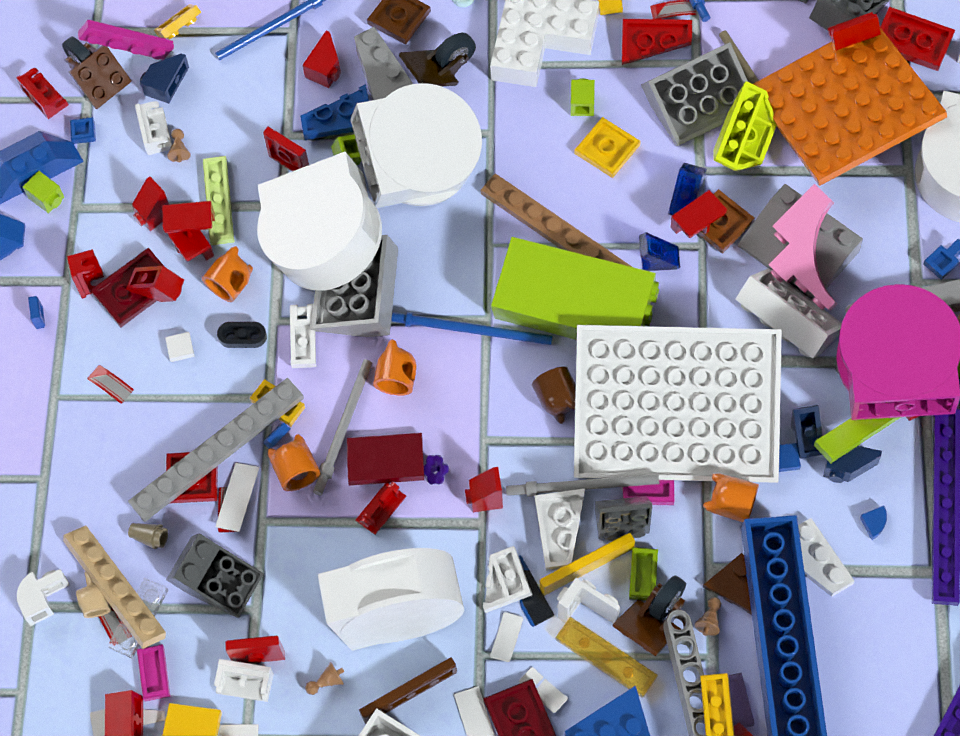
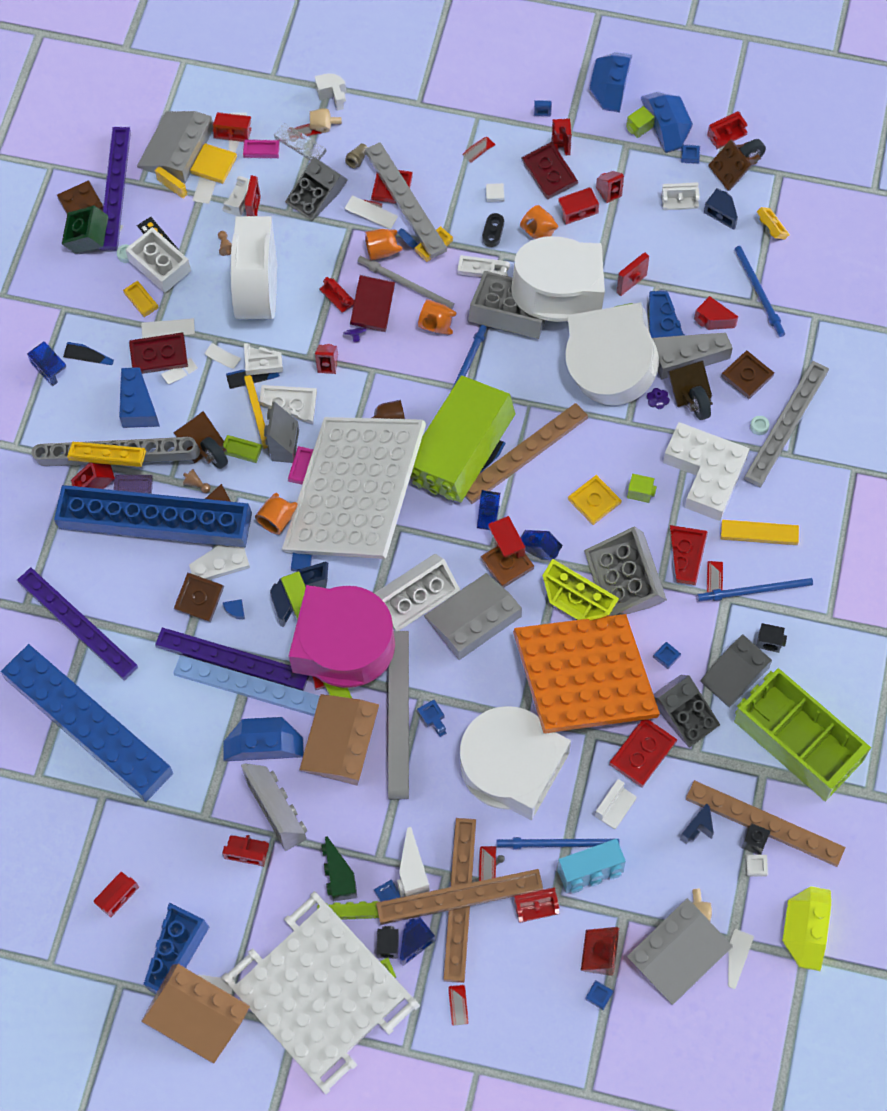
camera: 100 degrees right, 0 degrees up
tan plate [63,525,166,649] -> none
dark pink plate [78,20,174,60] -> none
red slope [126,266,184,302] -> none
red panel [162,201,215,239] -> none
medium nougat piece [167,129,191,163] -> none
yellowish green tile [203,156,235,245] -> none
reddish brown tile [359,657,457,724] -> none
light grey bar [506,474,660,497] -> none
clear yellow tile [555,617,658,698] -> none
white bracket [556,578,620,623] -> none
dark tan bar [719,30,759,84] -> none
bright pink arch [769,184,838,311] -> none
red panel [827,12,881,51] -> none
none -> reddish brown plate [173,572,225,622]
none -> blue tile [653,642,681,669]

